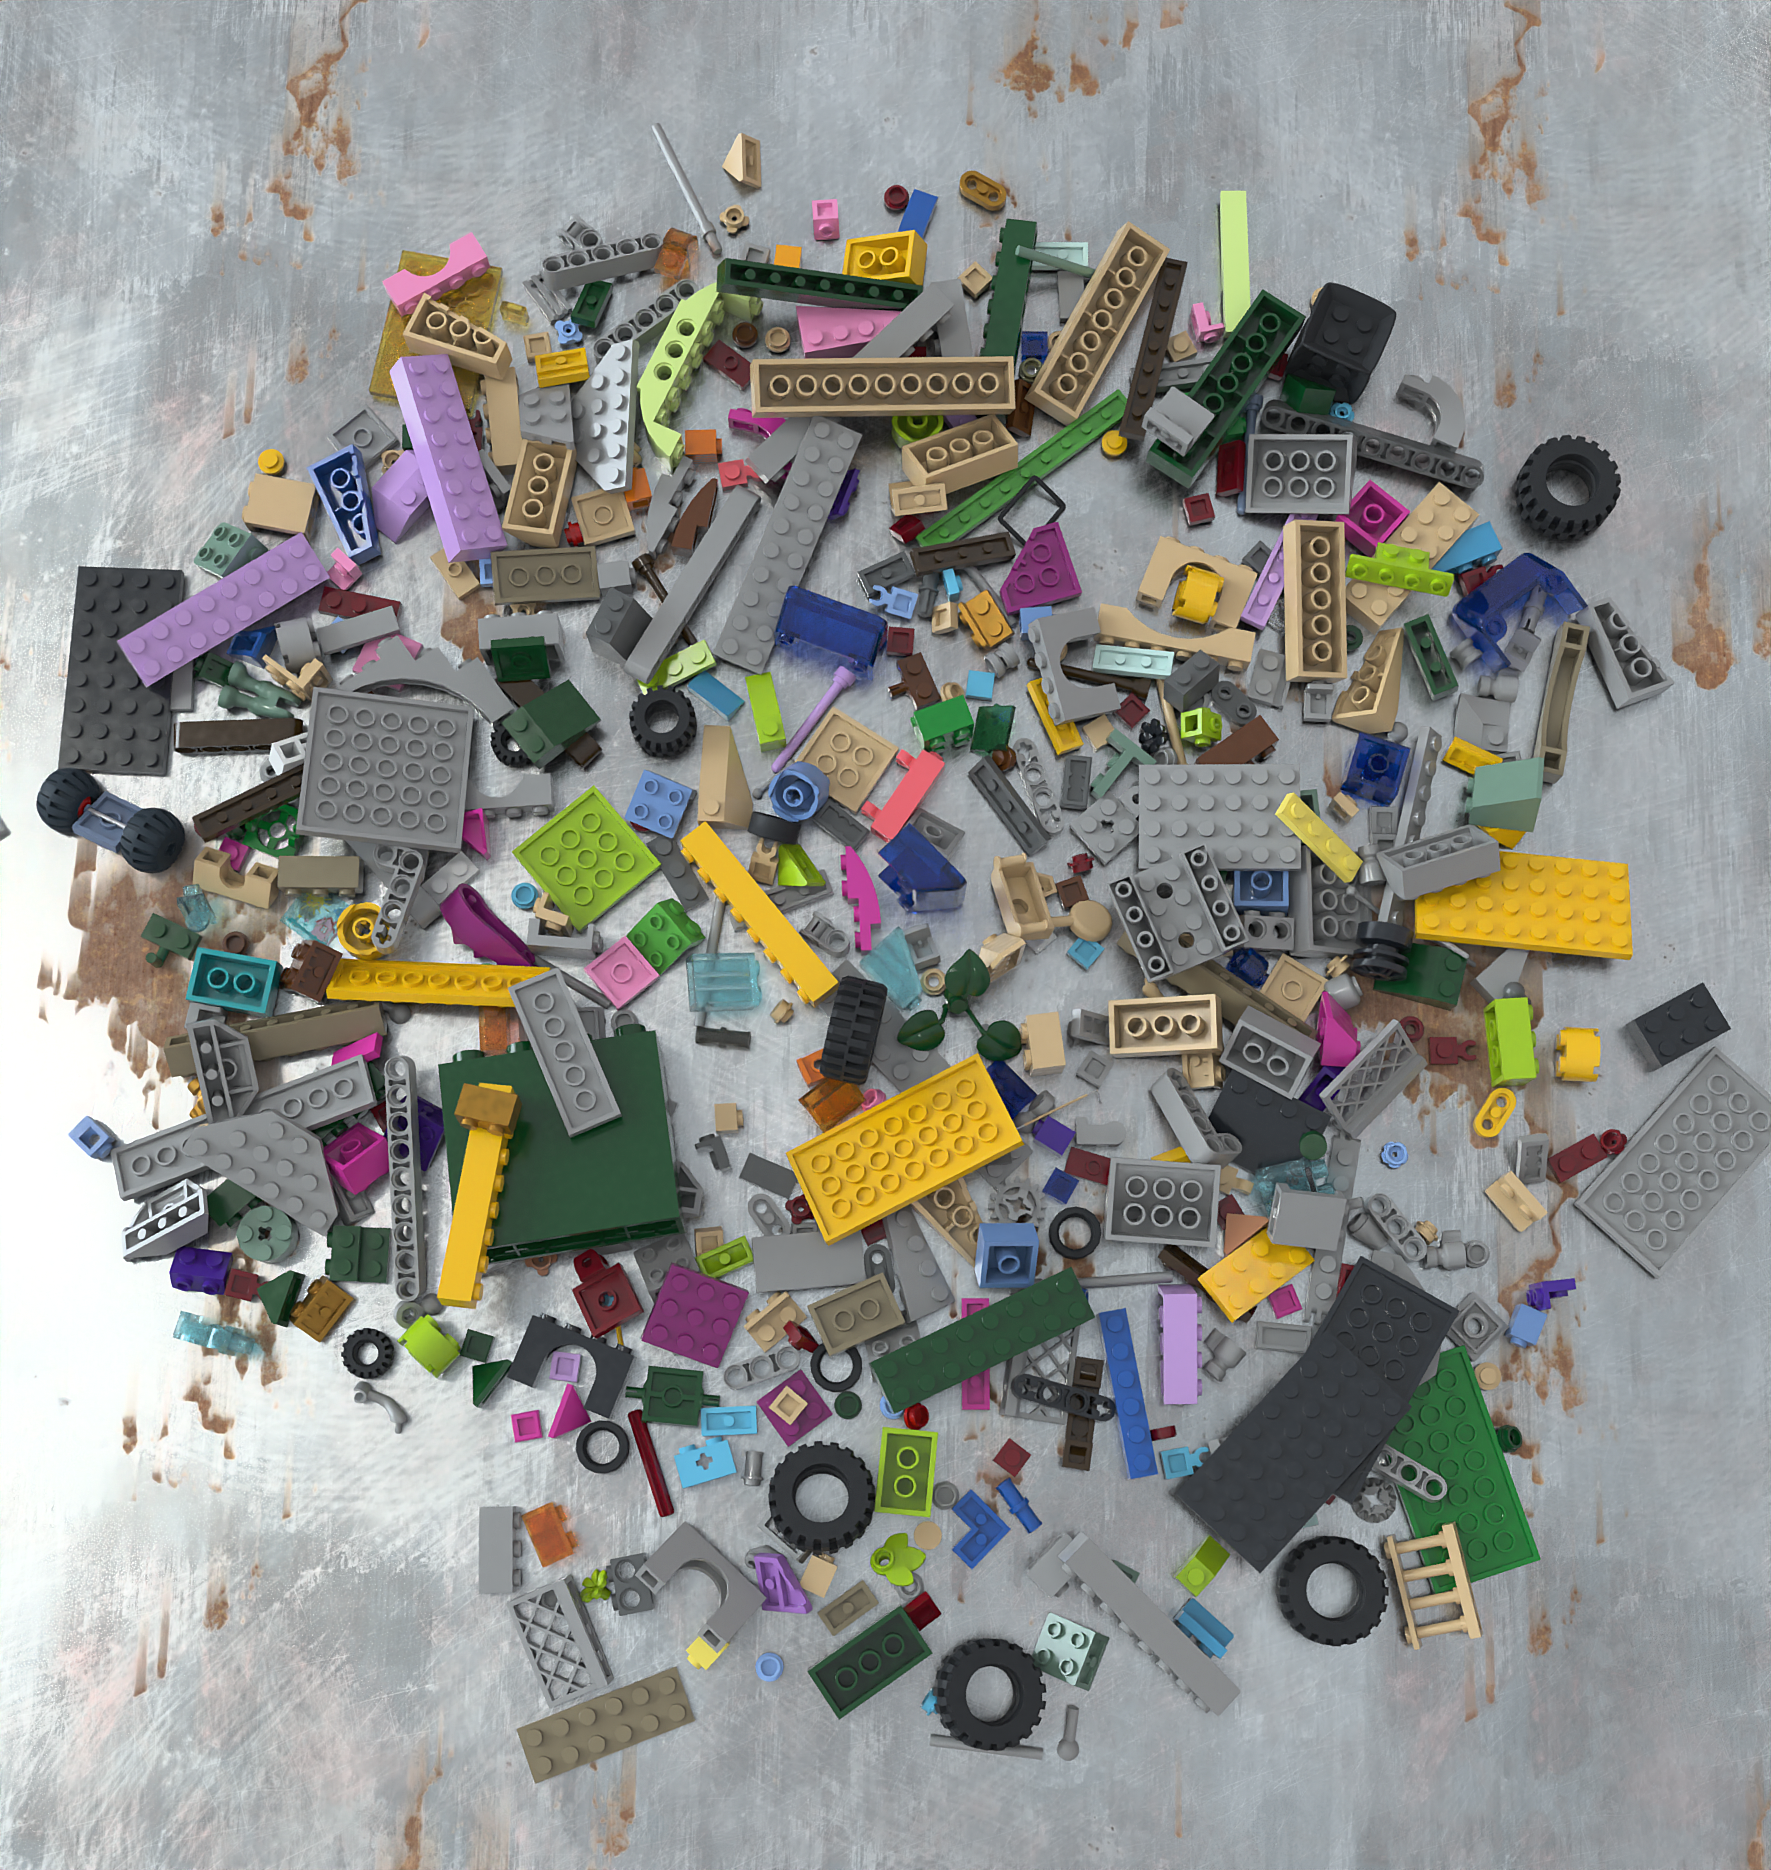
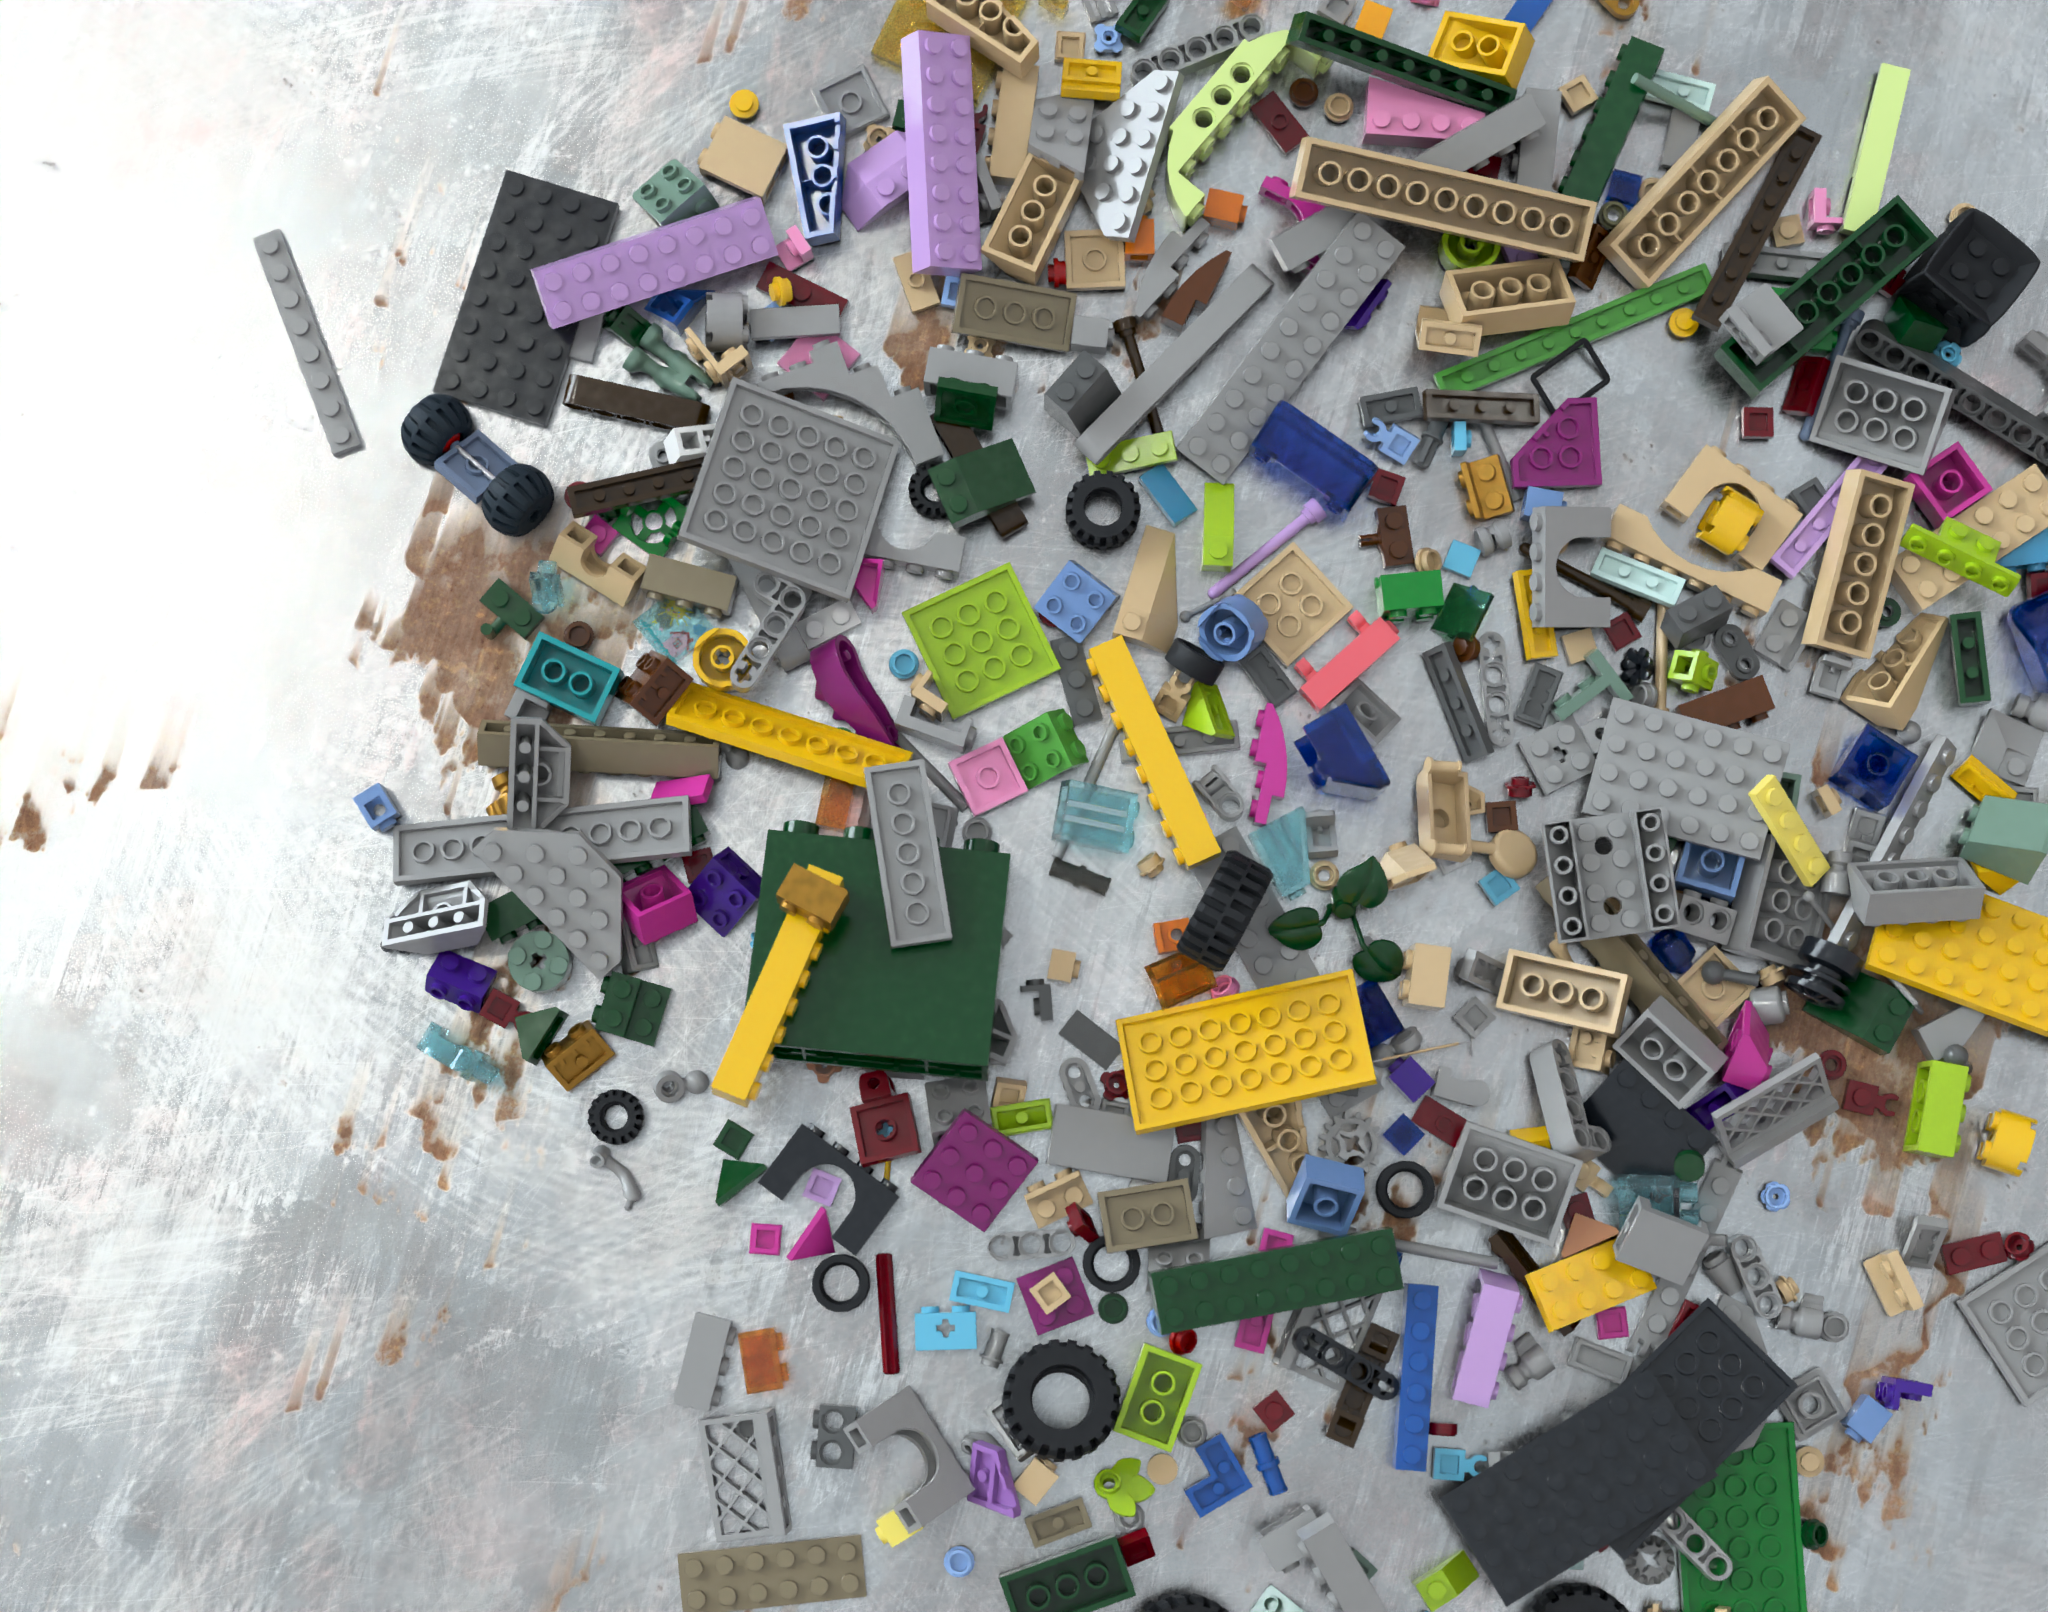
camera: 15 degrees right, 5 degrees up
light grey beam [384,1055,426,1302] -> none
lime brick [397,1314,461,1379] -> none
lime plant [579,1569,611,1603] -> none
dark green plate [625,1366,720,1428] -> none
coral plate [718,459,763,491] -> none
dark red plate [889,514,925,544] -> none
tan plate [932,602,958,635] -> none
light grey wheel [1450,637,1483,670] -> none
yellow plate [1473,1088,1516,1138] -> none
none -> yellow plate [769,276,793,306]
none -> dark grey bar [1701,961,1760,987]

